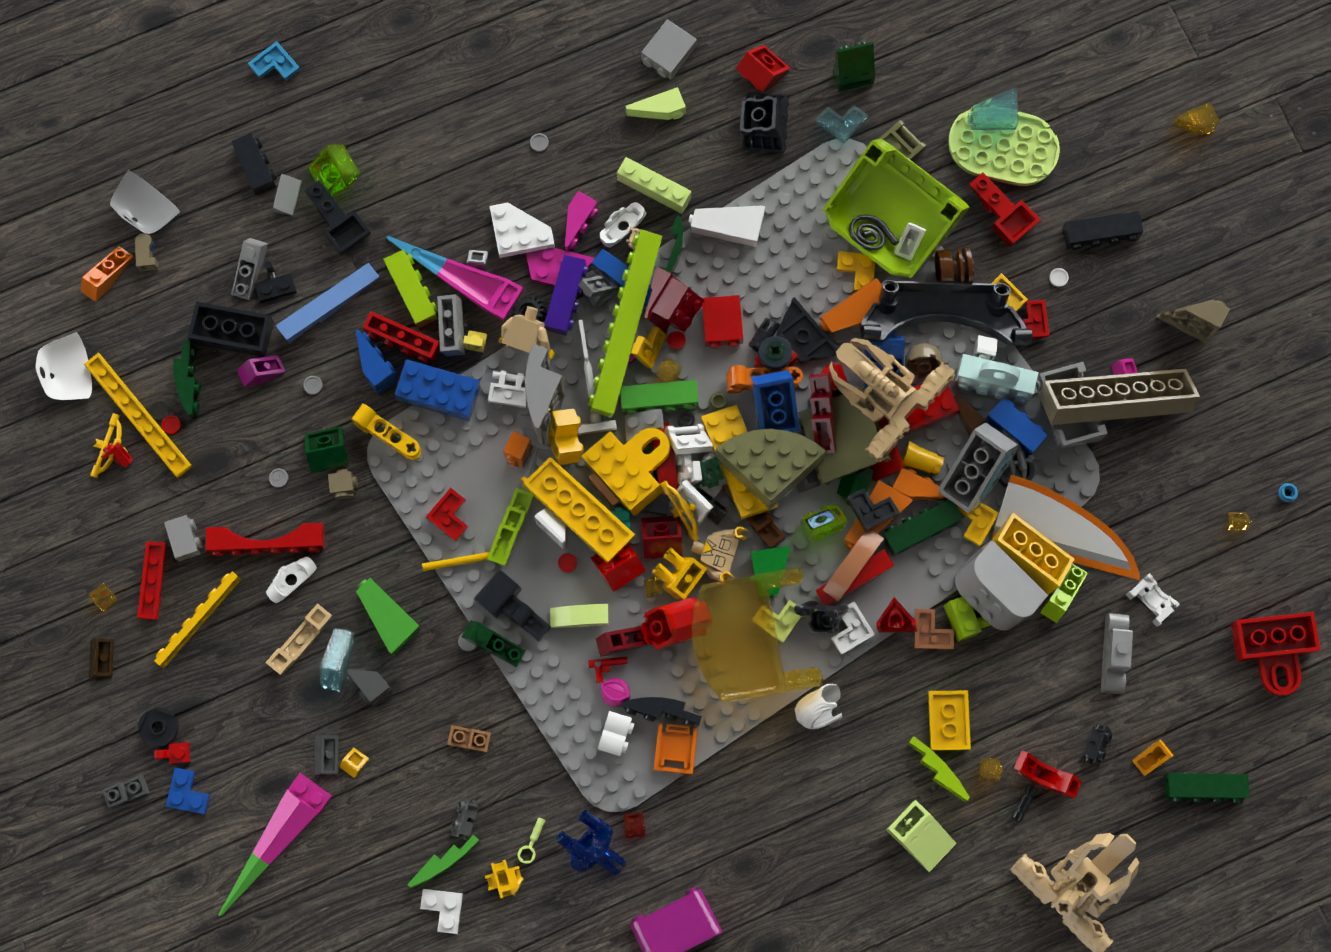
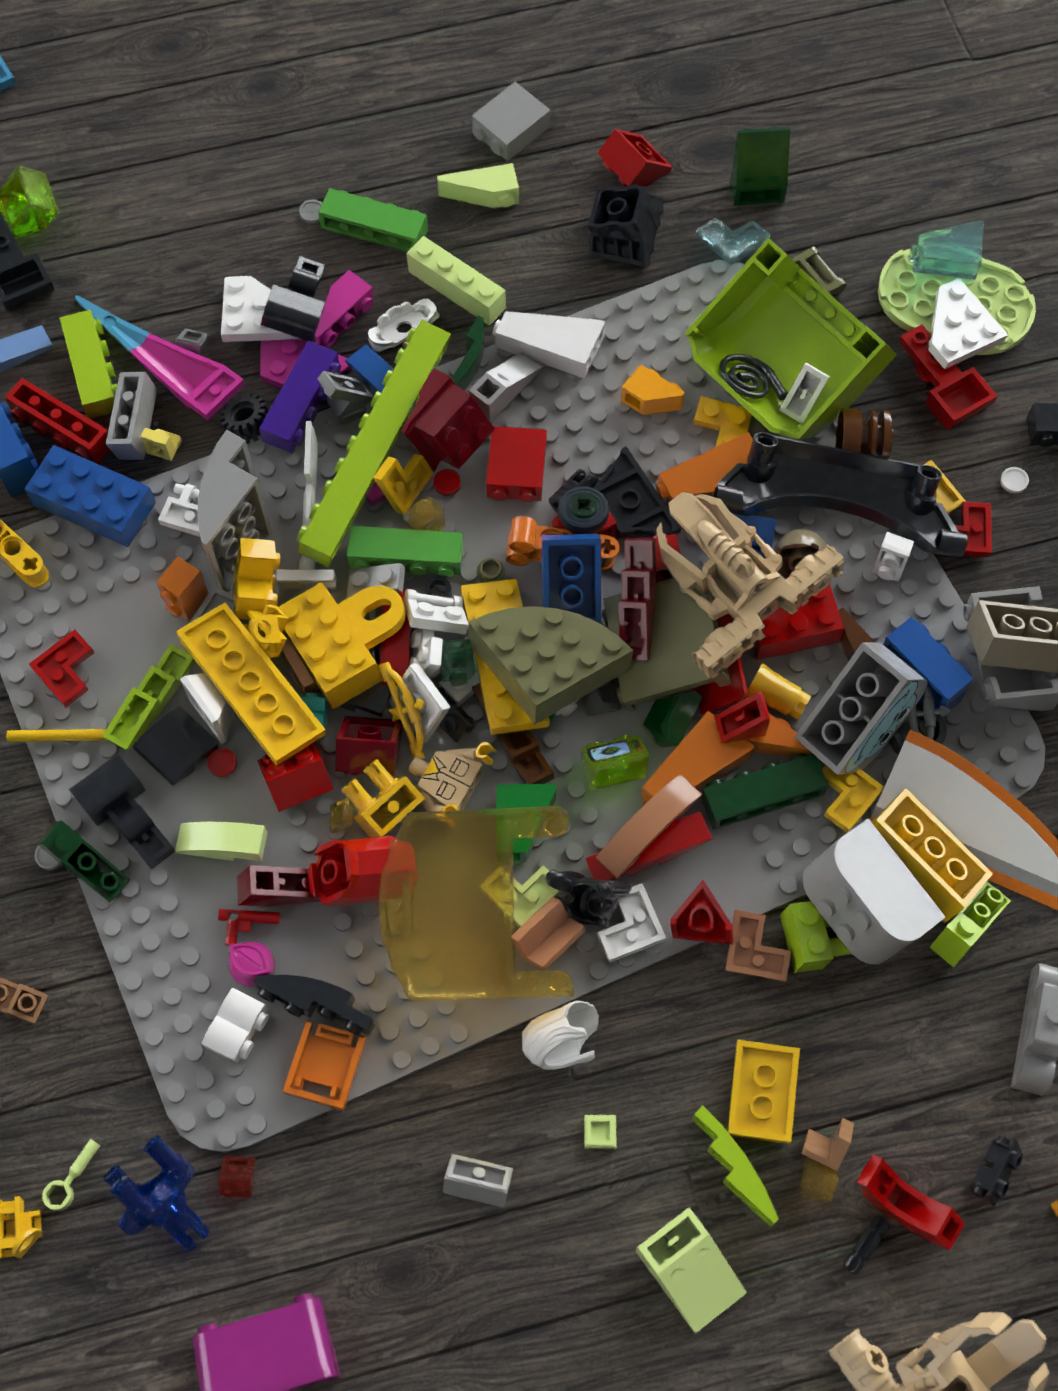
camera: 10 degrees right, 10 degrees down
tan torso [498,306,555,361] -> none
black plate [846,488,900,532] -> none
light aqua brick [953,354,1039,405] -> none
none -> black slope [133,706,219,786]
none -> yellow piece [243,605,289,658]
none -> black plate [260,256,325,342]
none -> bright green brick [318,188,428,252]
none -> light grey slope [443,1154,513,1207]
none -> light grey slope [468,353,542,422]
none -> nougat panel [511,897,586,970]
none -> yellowish green tile [584,1115,617,1149]
none -> light orange slope [621,364,685,415]
none -> red slope [714,692,770,744]
none -> medium nougat panel [802,1118,854,1171]
none -> white plate [928,278,1008,369]

